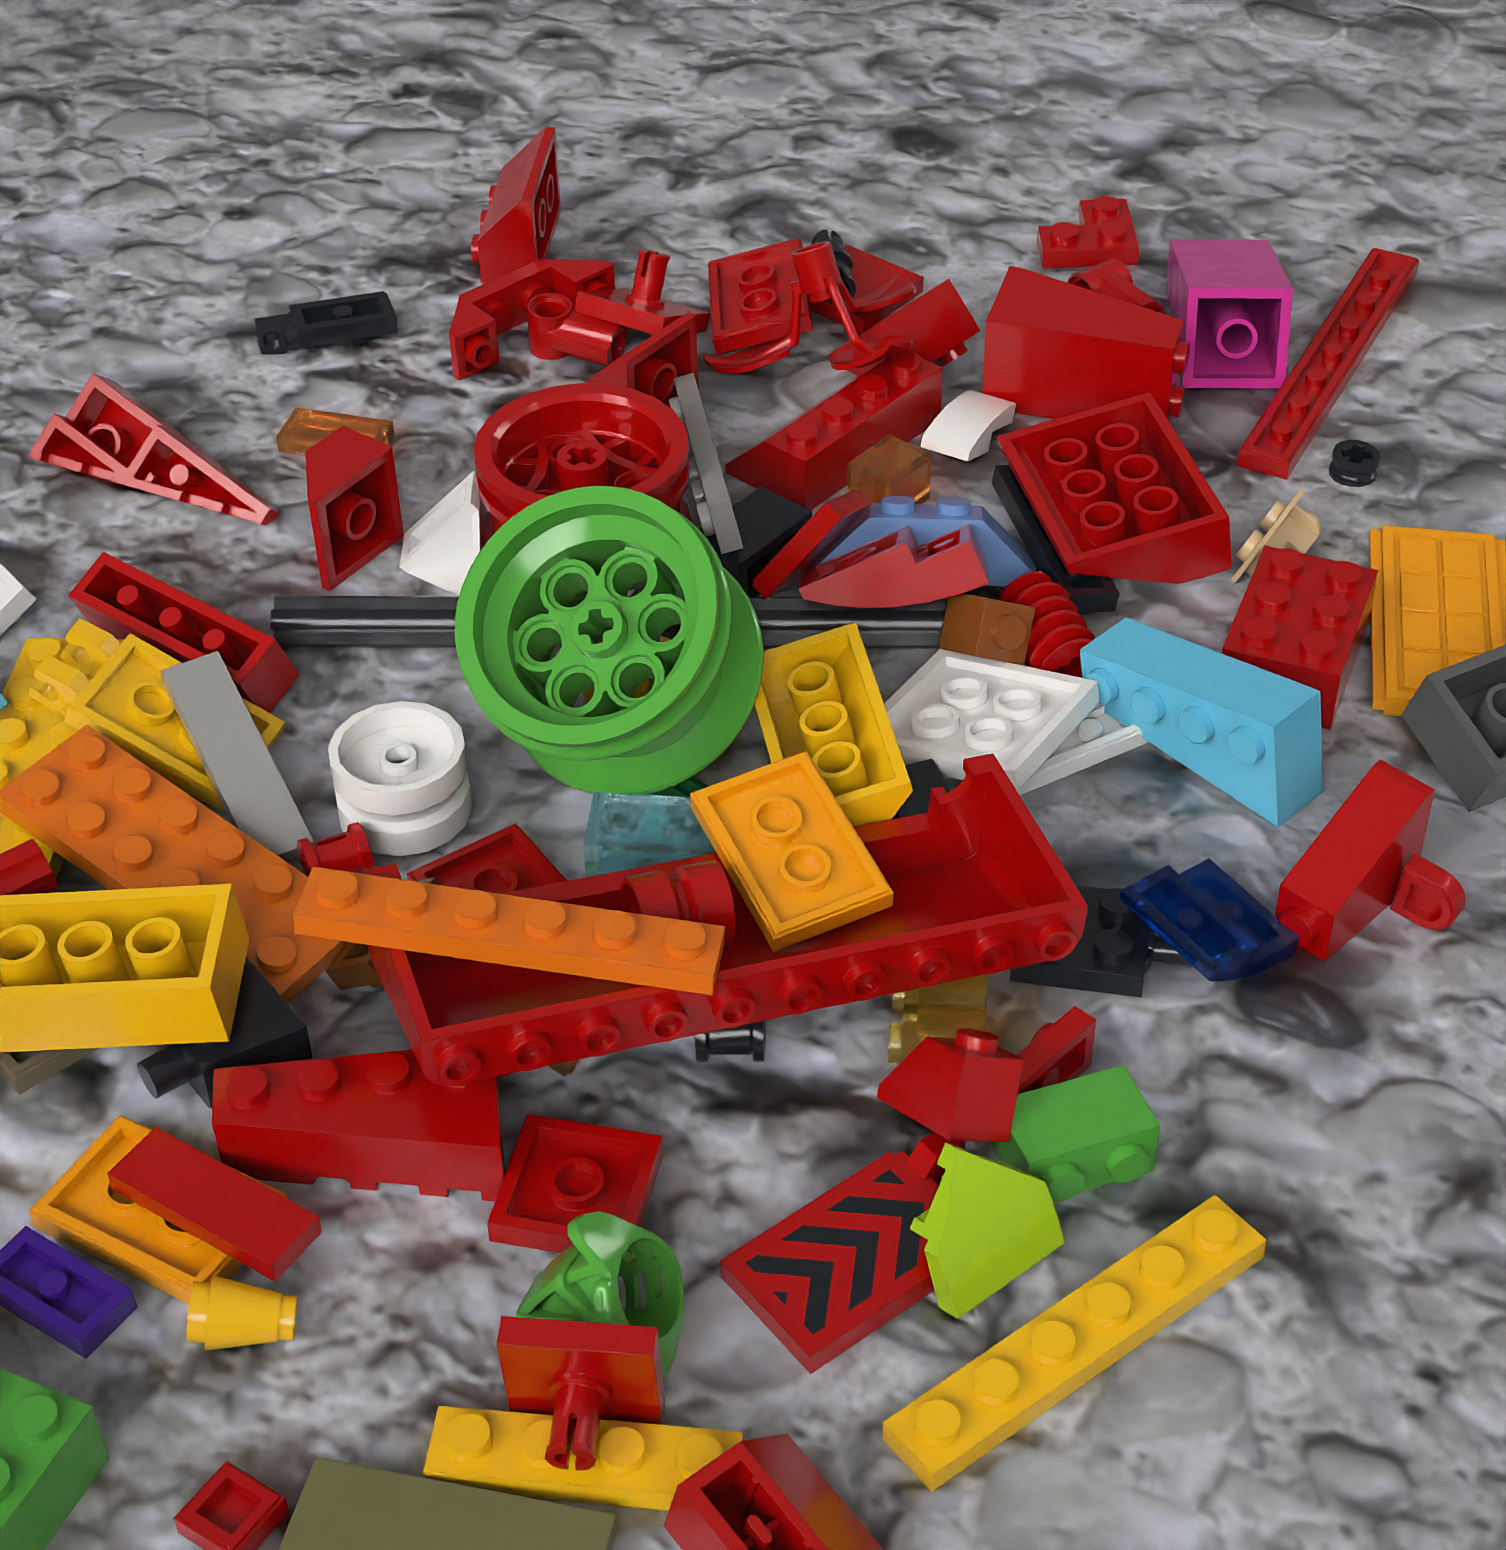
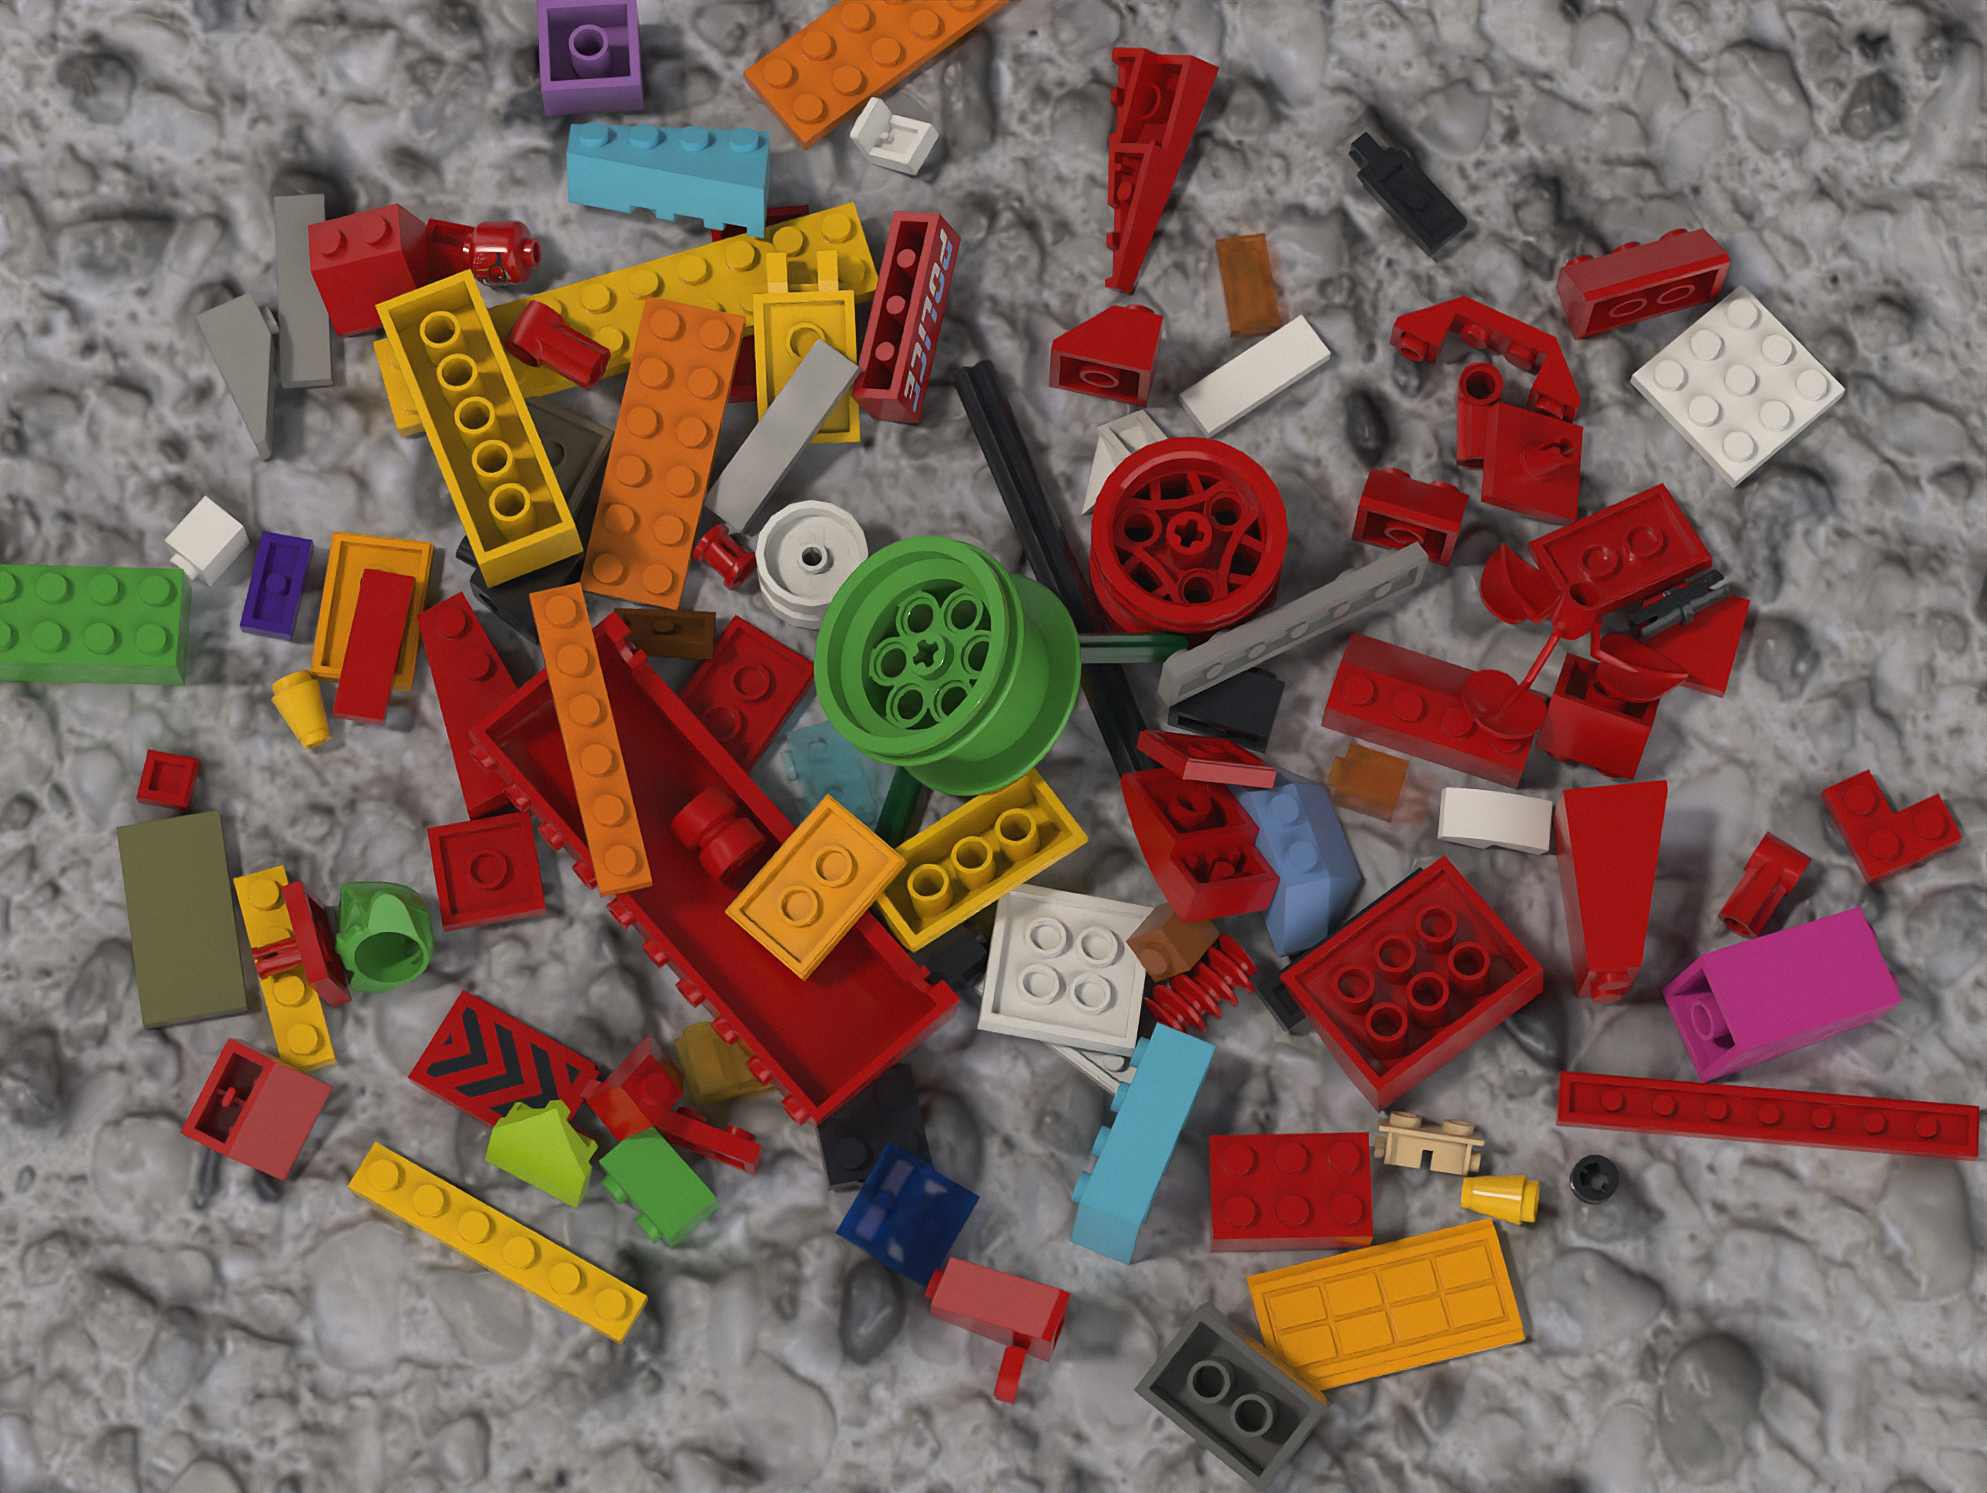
camera: 65 degrees right, 30 degrees up
none -> white tile [1179,314,1331,439]
none -> yellow cone [1461,1174,1540,1226]
none -> white plate [1630,284,1846,489]

